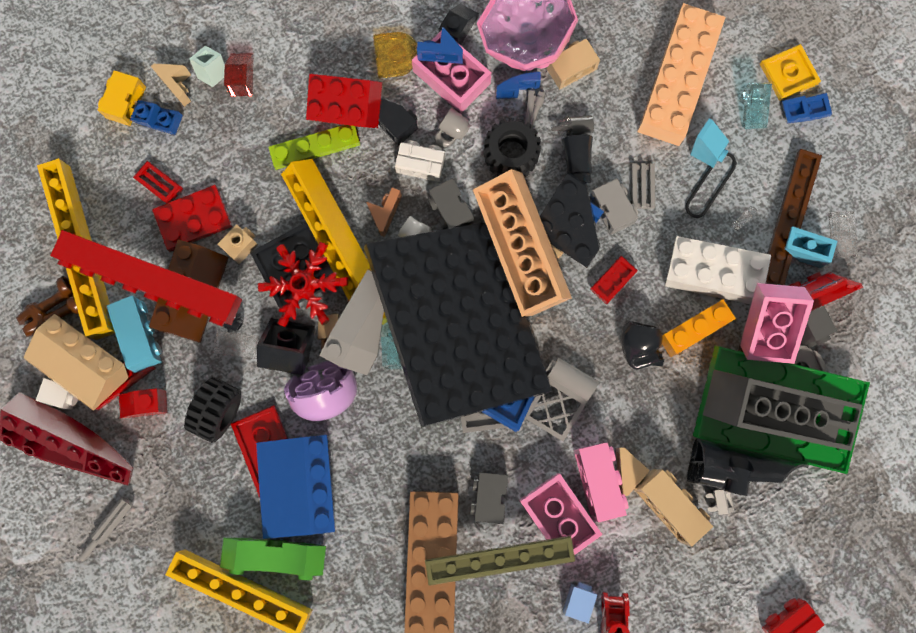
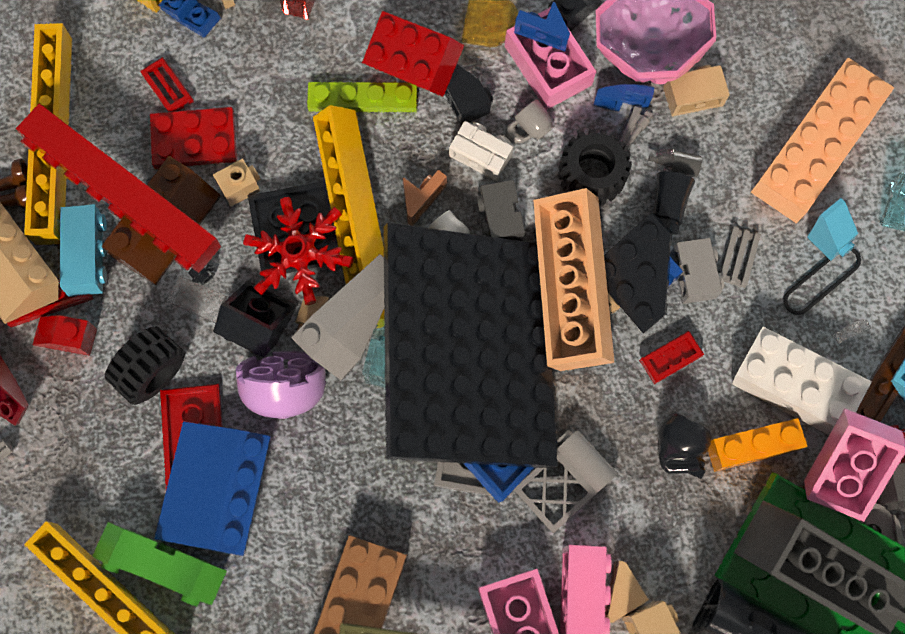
camera: 10 degrees right, 5 degrees down
dark grey brick [470,472,508,524] -> none

